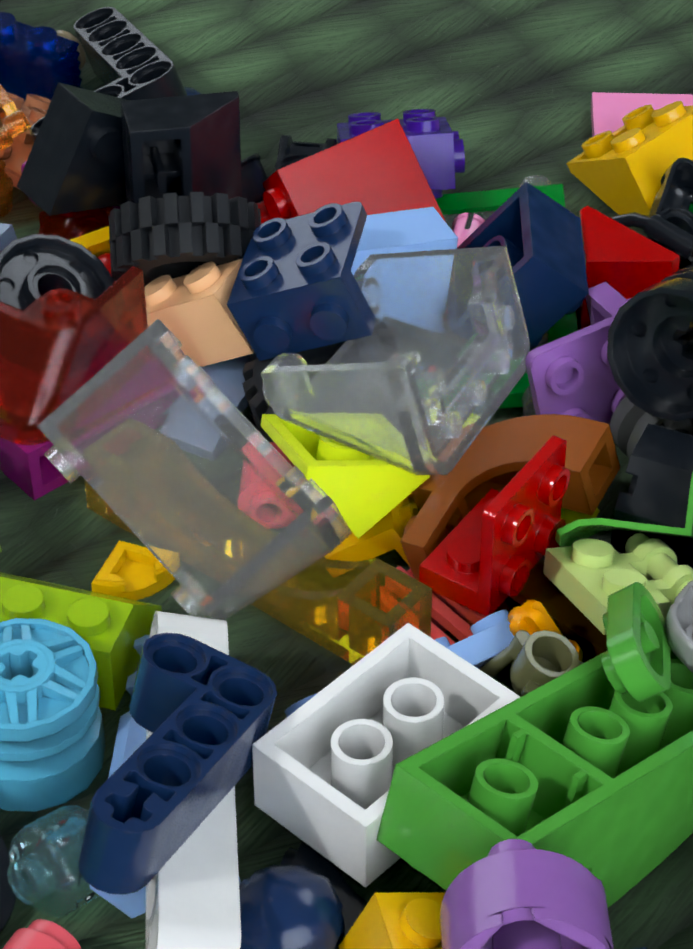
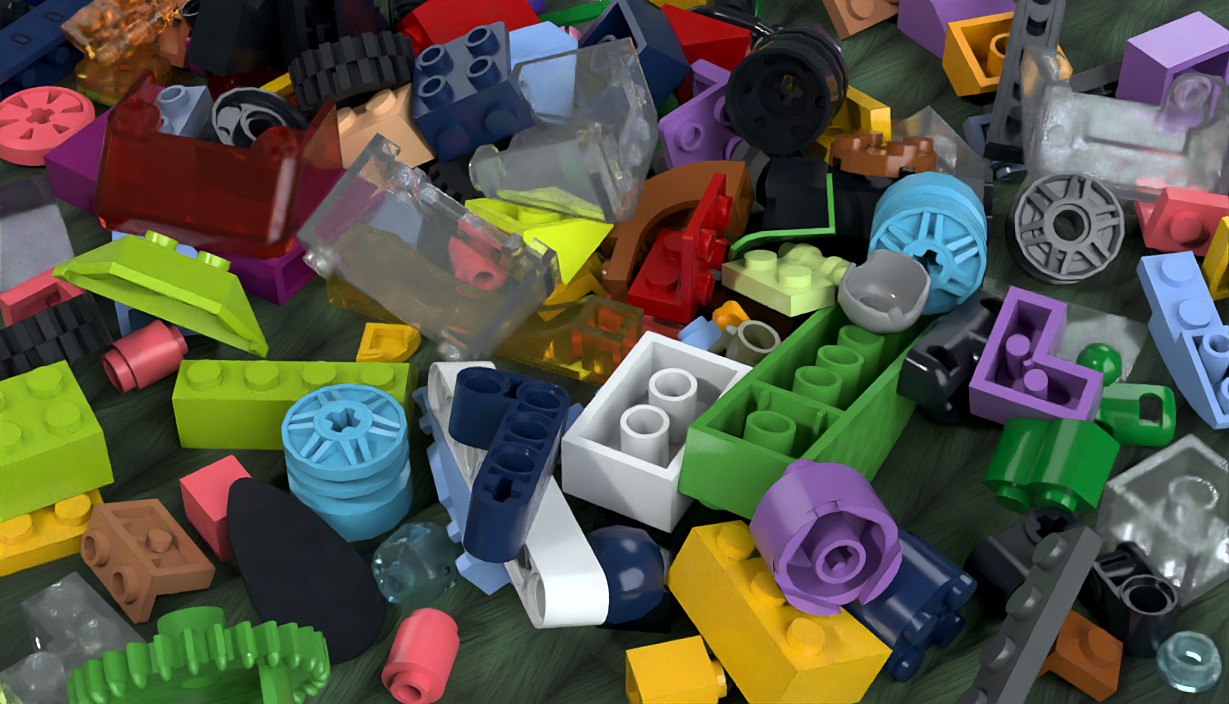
camera: 15 degrees left, 0 degrees up
bright green plate [601,582,671,702] -> none

